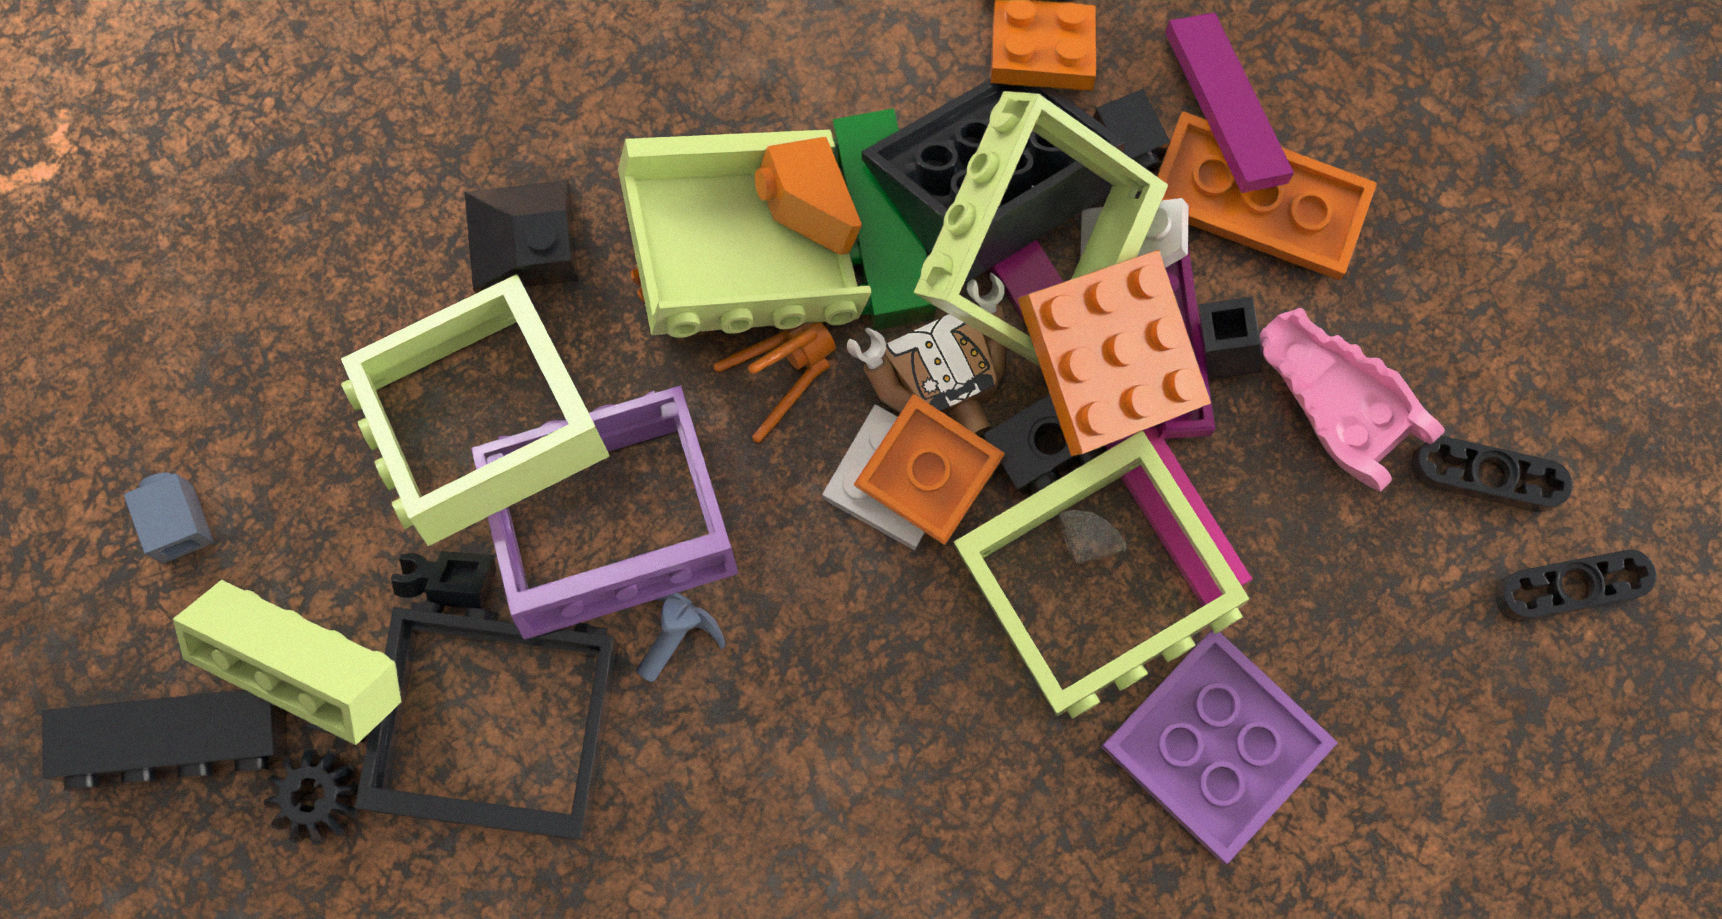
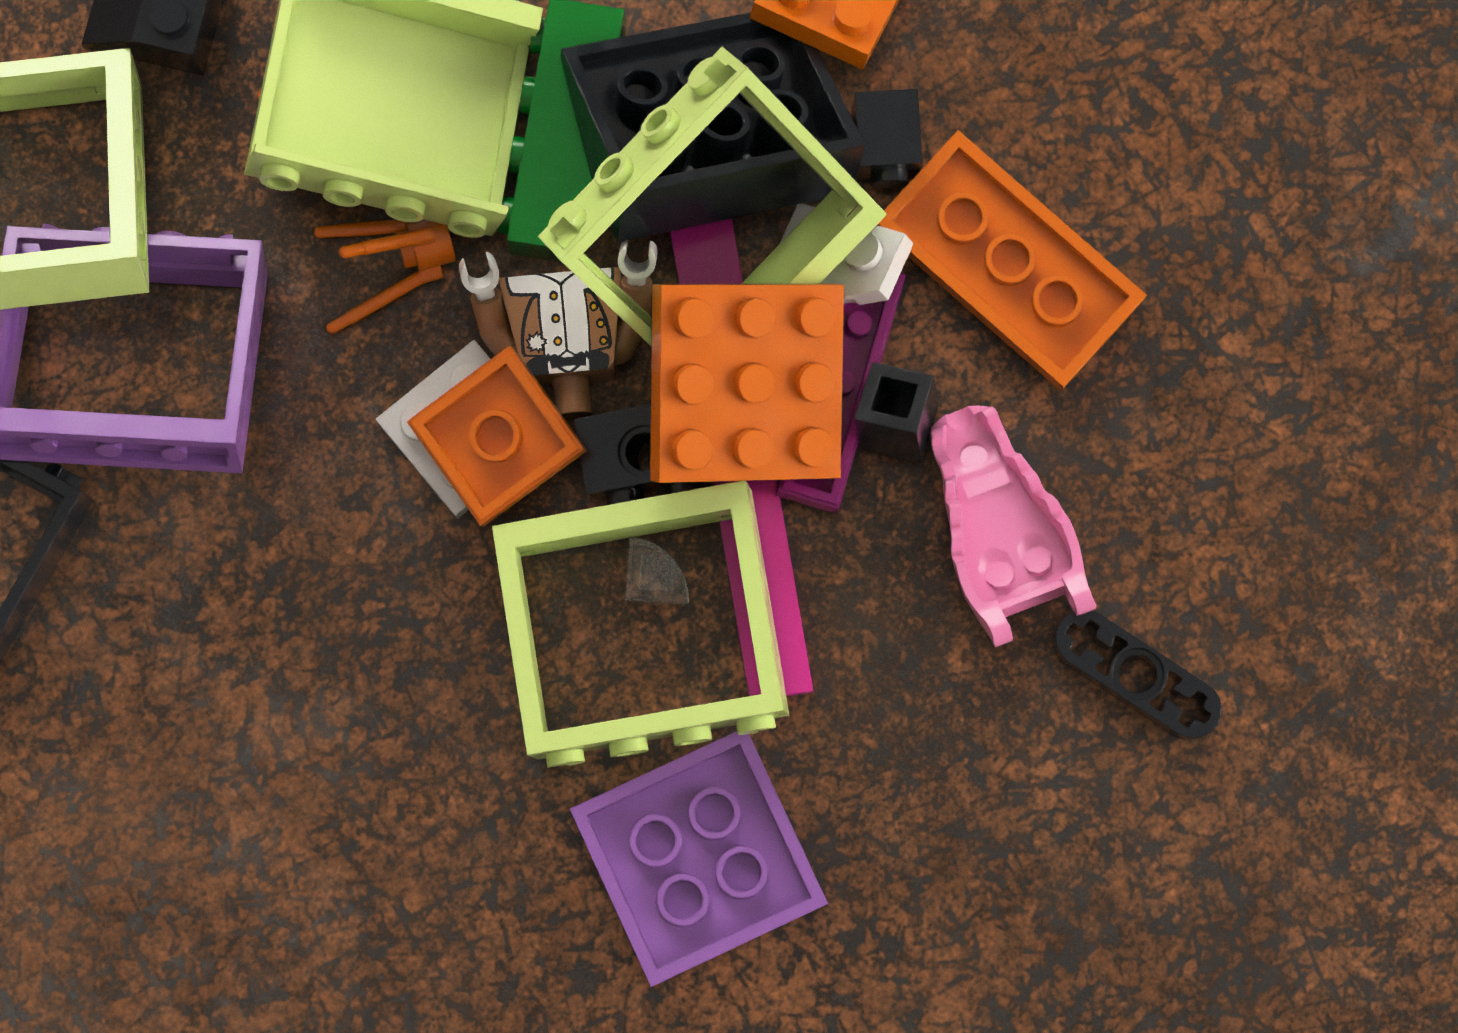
camera: 20 degrees right, 5 degrees up
sand blue plant [636,593,726,682] -> none
orange slope [755,136,862,255] -> none
magenta tile [1165,12,1294,193] -> none
black beam [1495,550,1657,622] -> none

